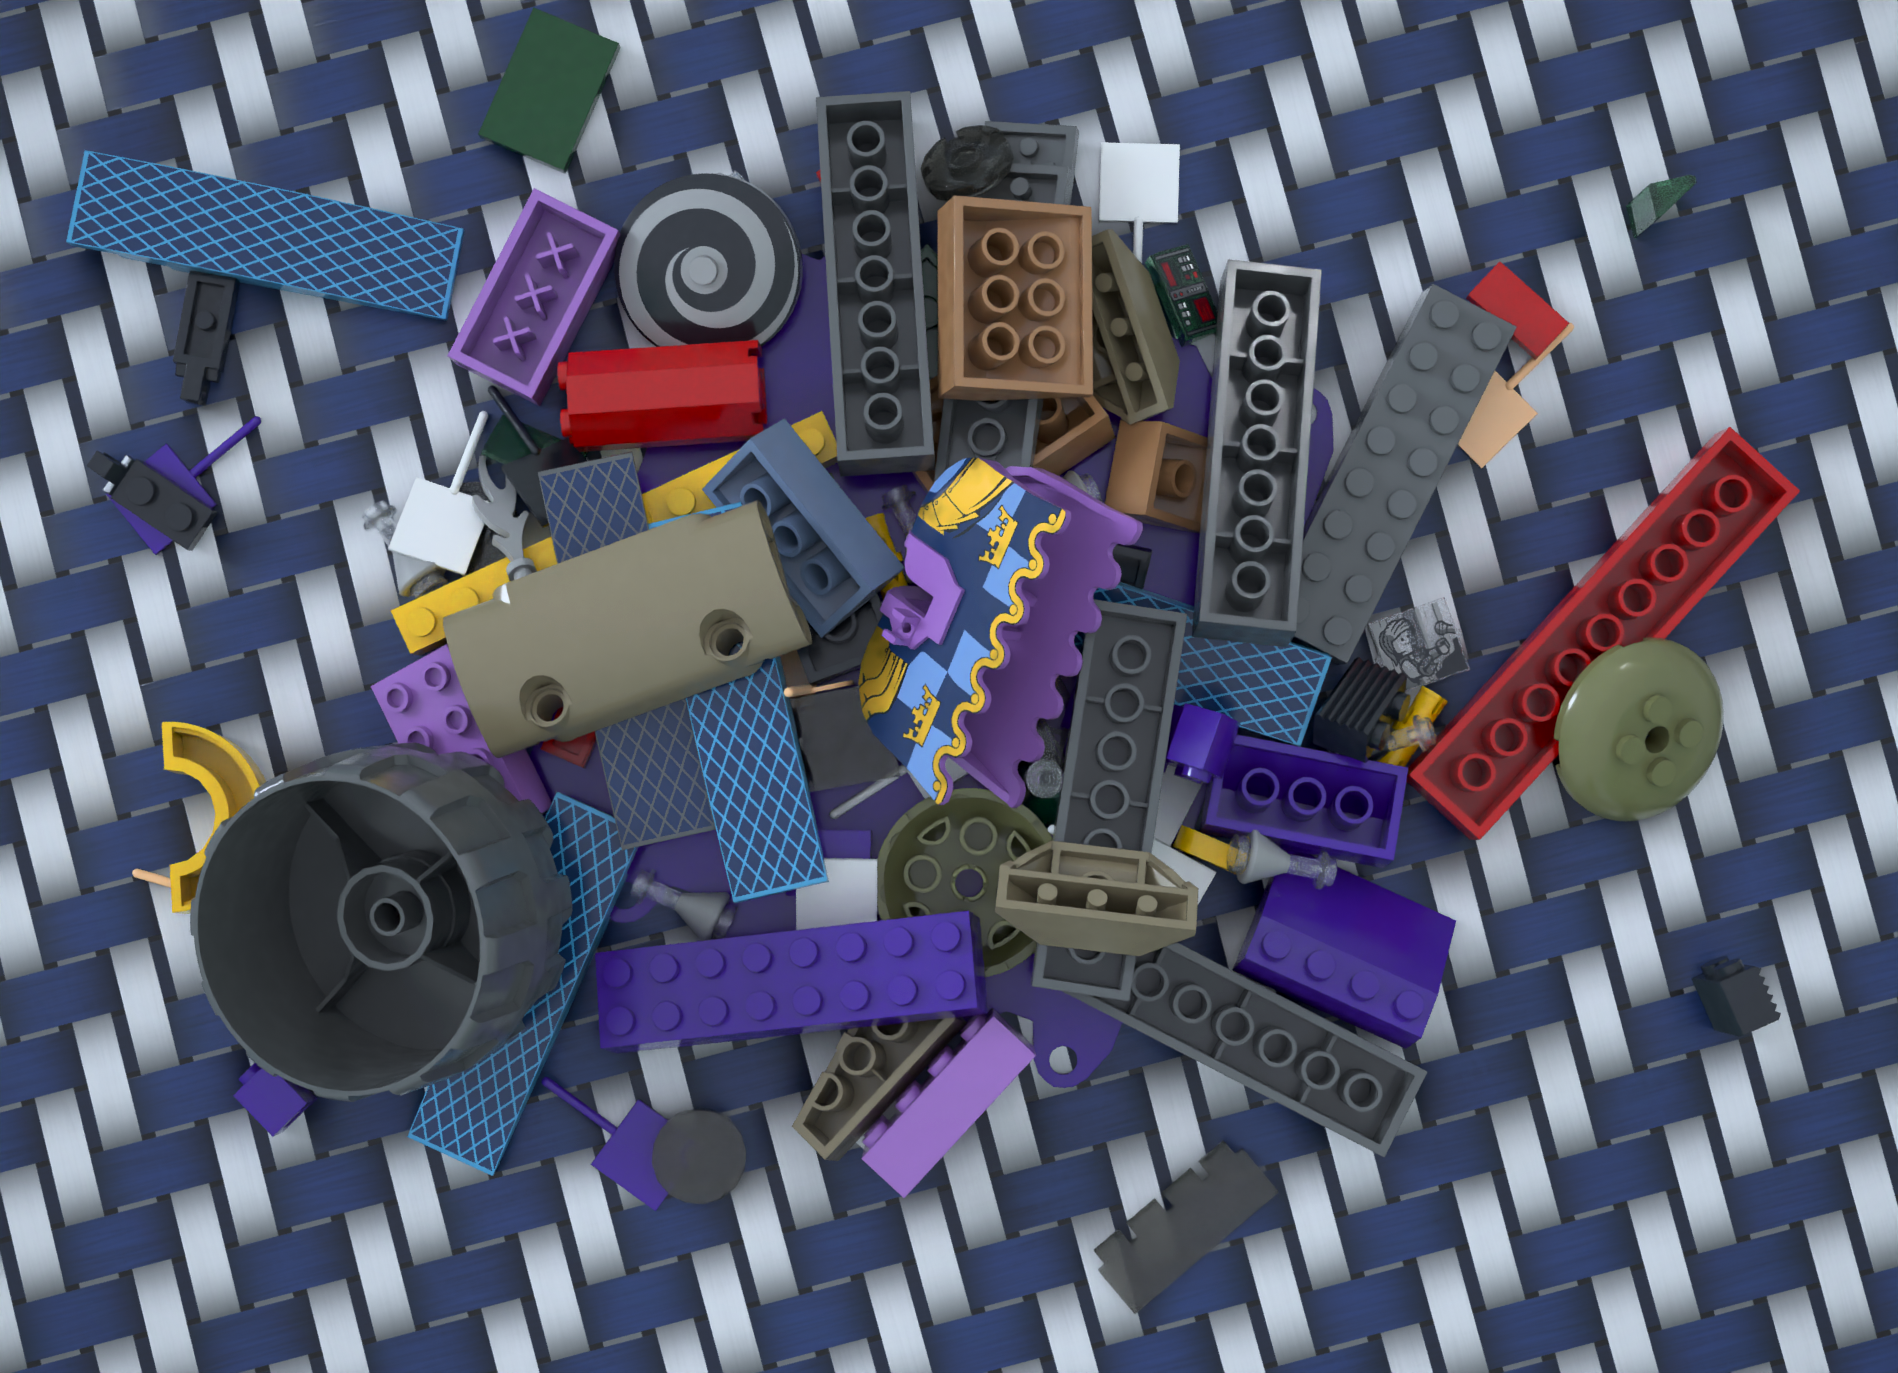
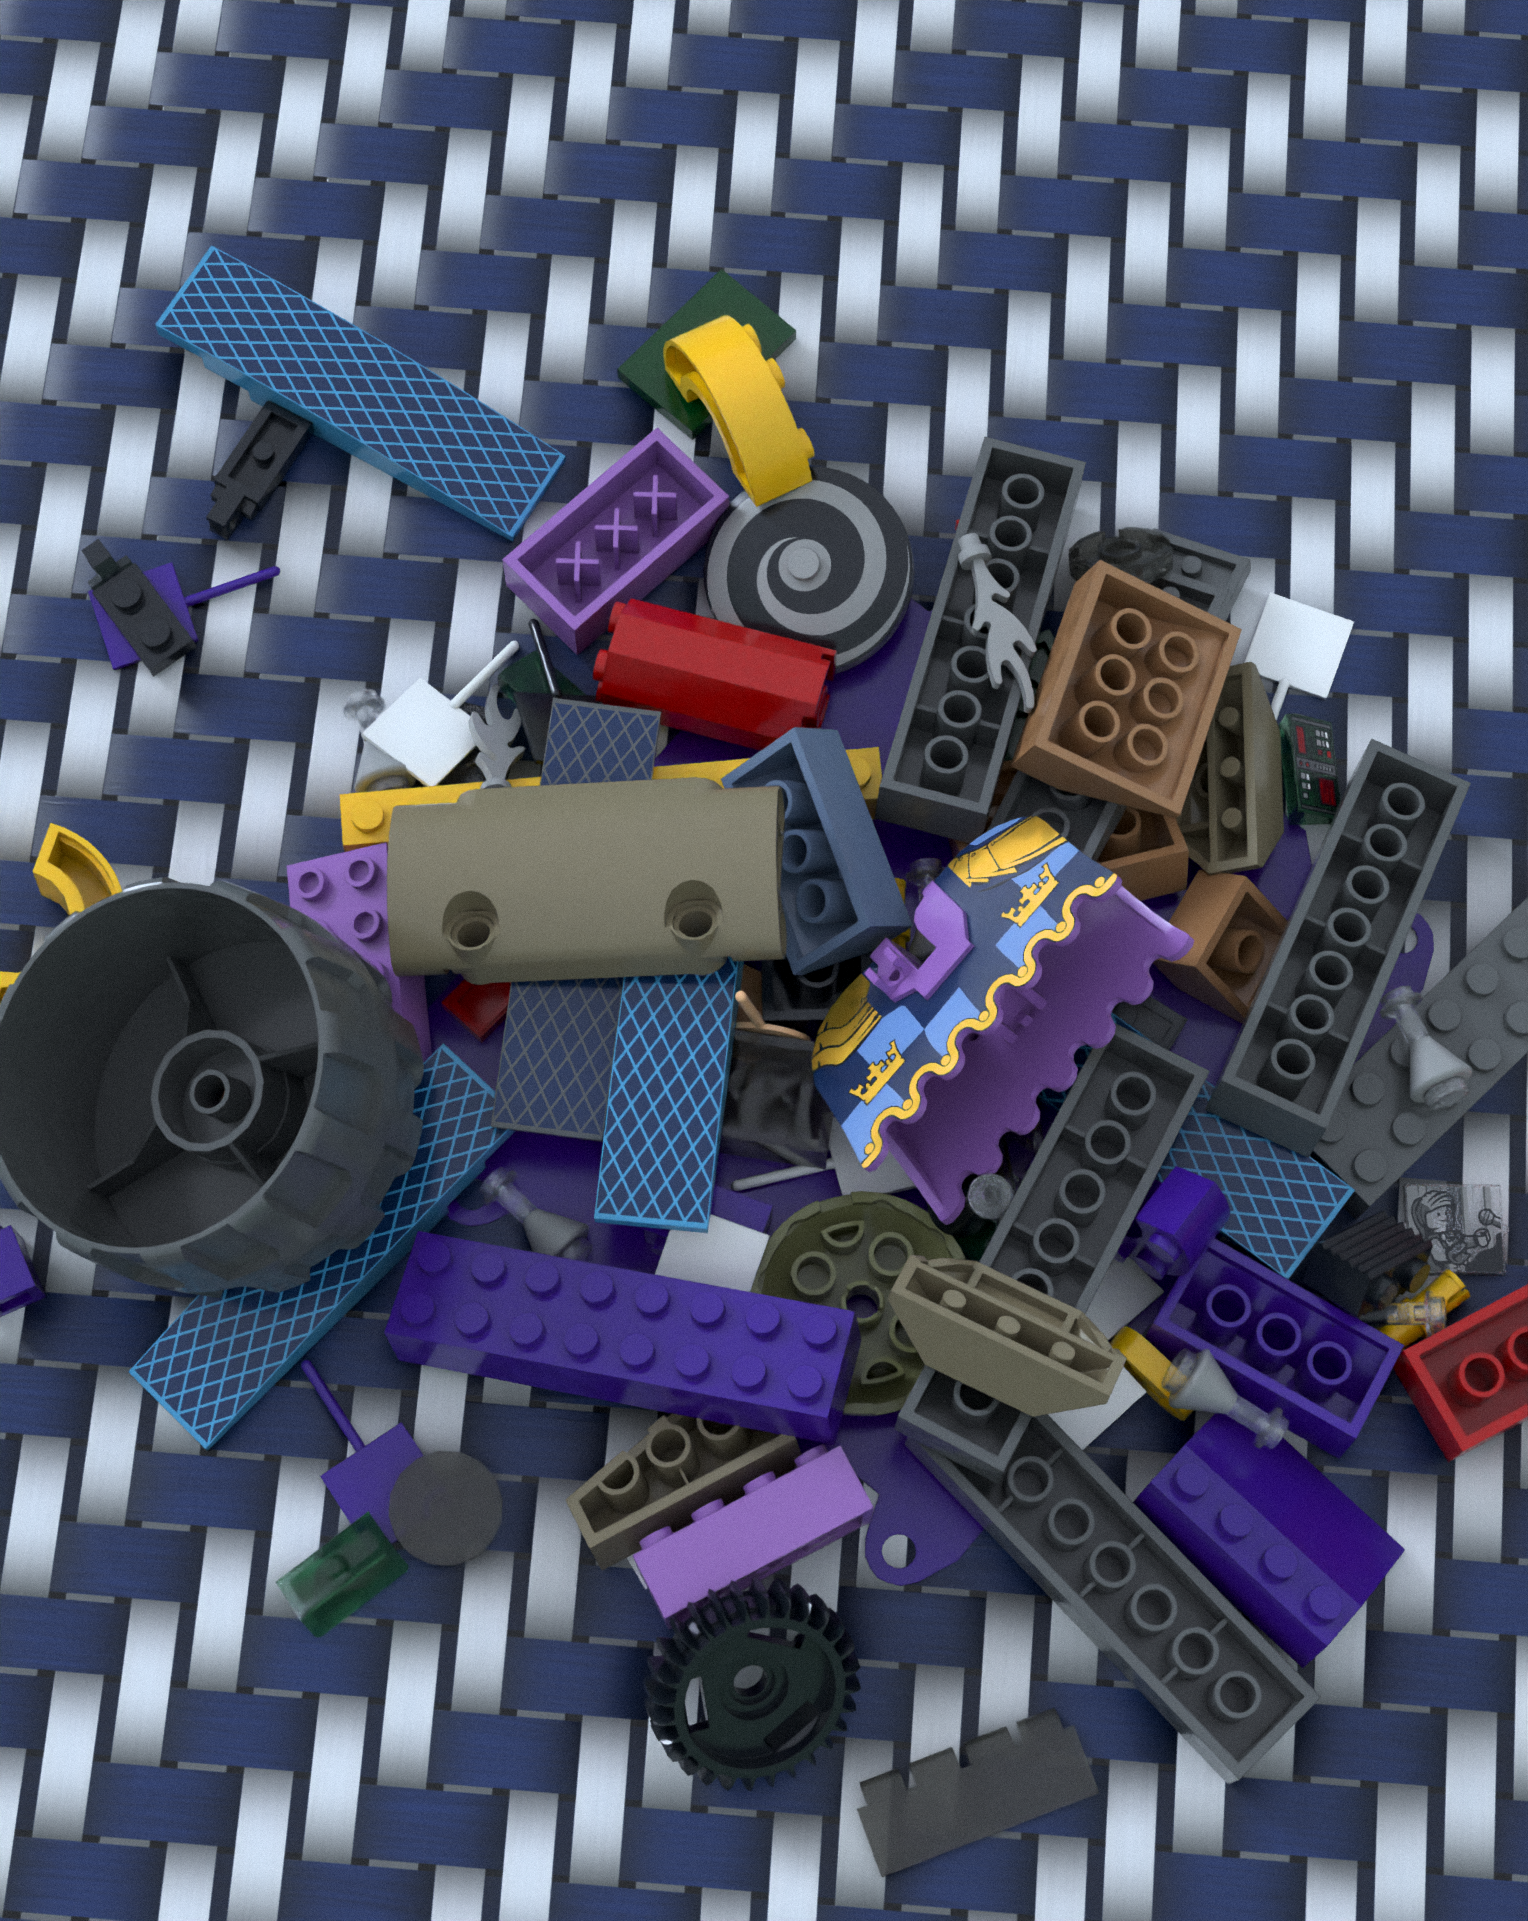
camera: 20 degrees right, 15 degrees down
none -> clear green slope [276,1511,409,1638]
none -> black gear [643,1576,861,1791]
none -> yellow brick [663,315,815,507]
none -> light grey piece [958,533,1037,713]
none -> piece [1380,986,1472,1111]

